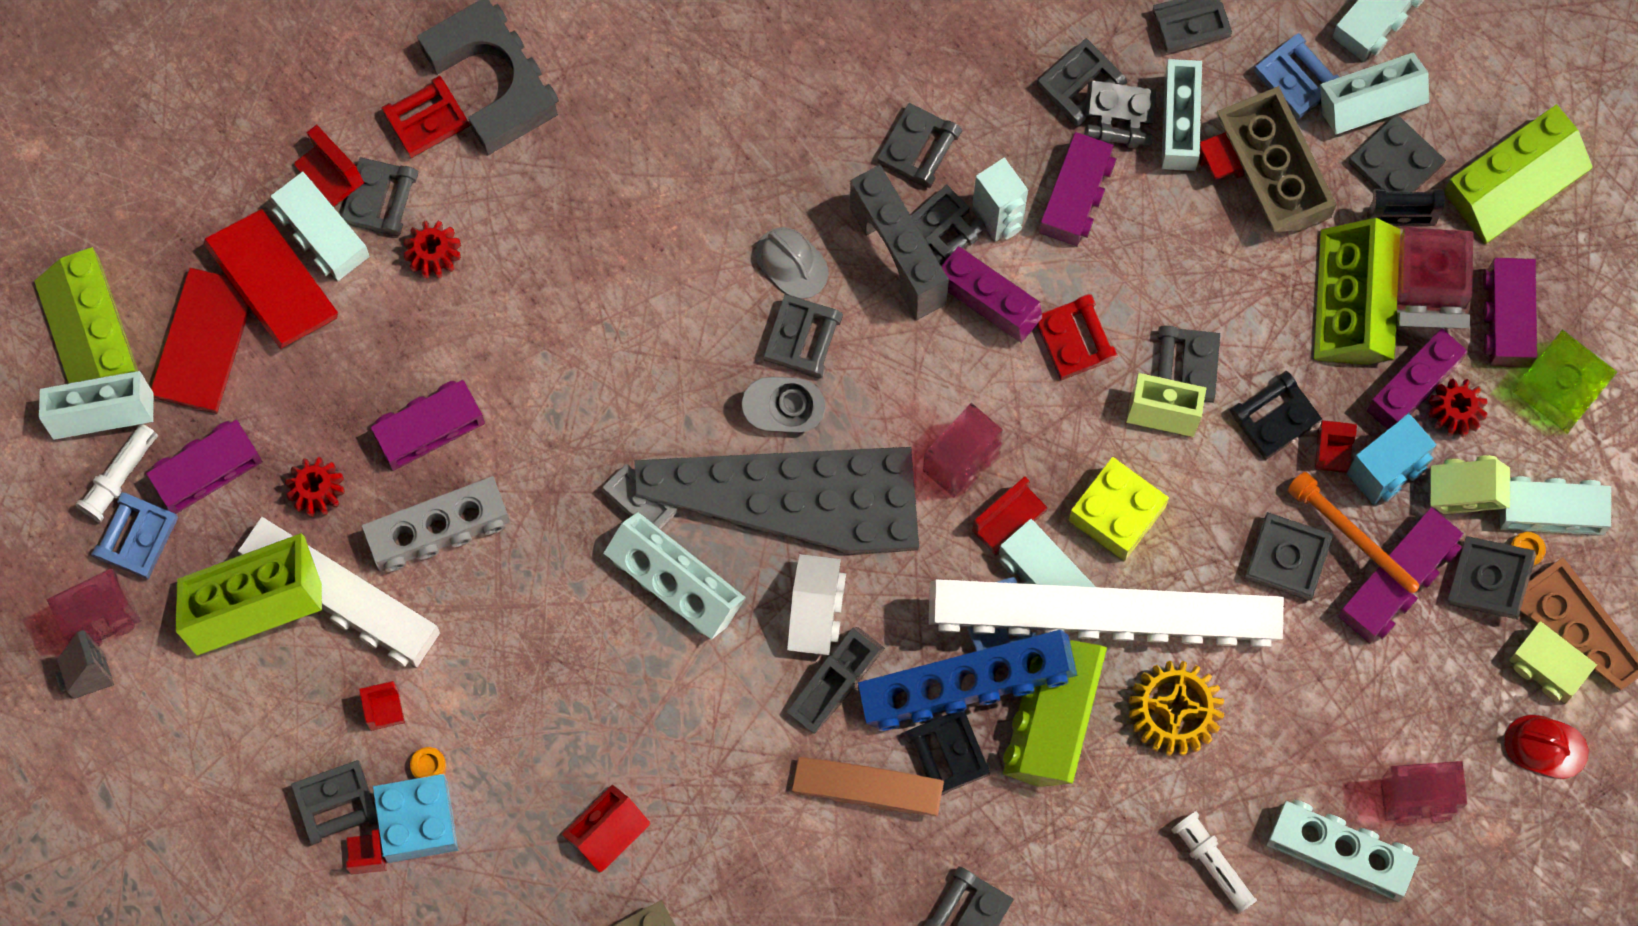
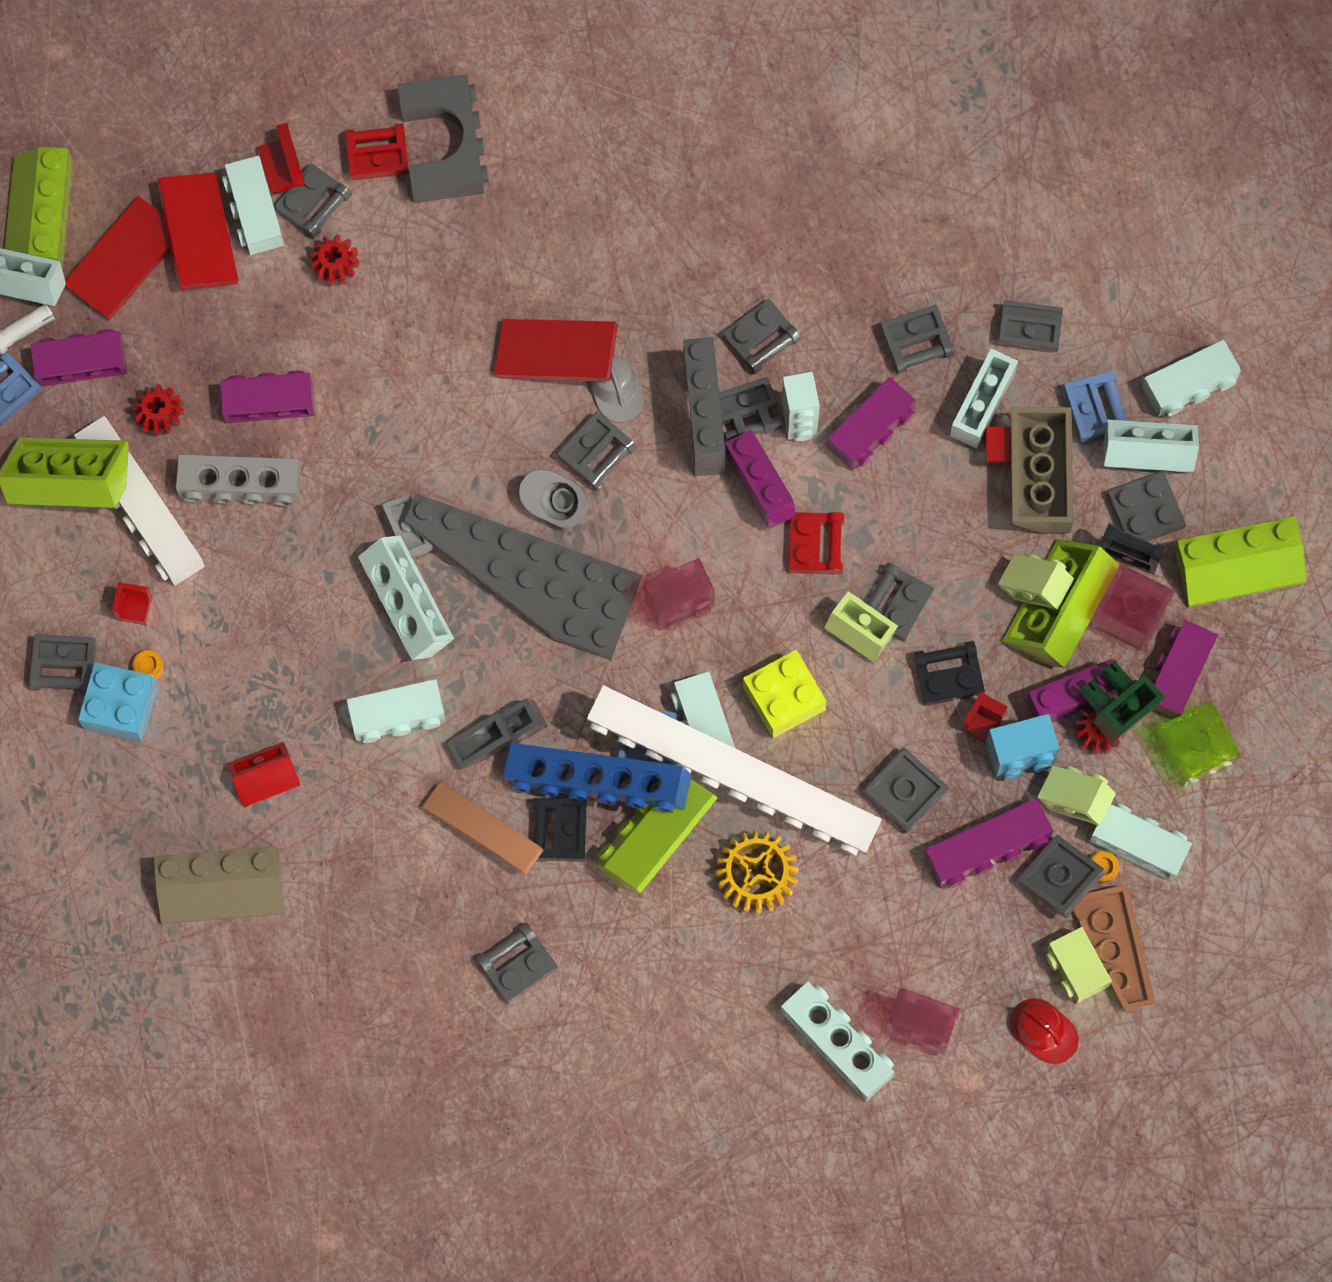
camera: 25 degrees right, 0 degrees up
red panel [346,829,387,875] -> none
white brick [787,554,846,655] -> none
red panel [972,476,1048,556] -> none
plate [1084,80,1156,149] -> none
white pin [1171,811,1257,914] -> none
orange piece [1288,472,1419,593] -> none
light grey plate [1396,306,1470,328] -> none
none -> light aqua brick [347,679,446,743]
none -> red tile [494,319,618,381]
none -> yellowish green brick [998,554,1074,609]
none -> dark green brick [1079,660,1165,745]

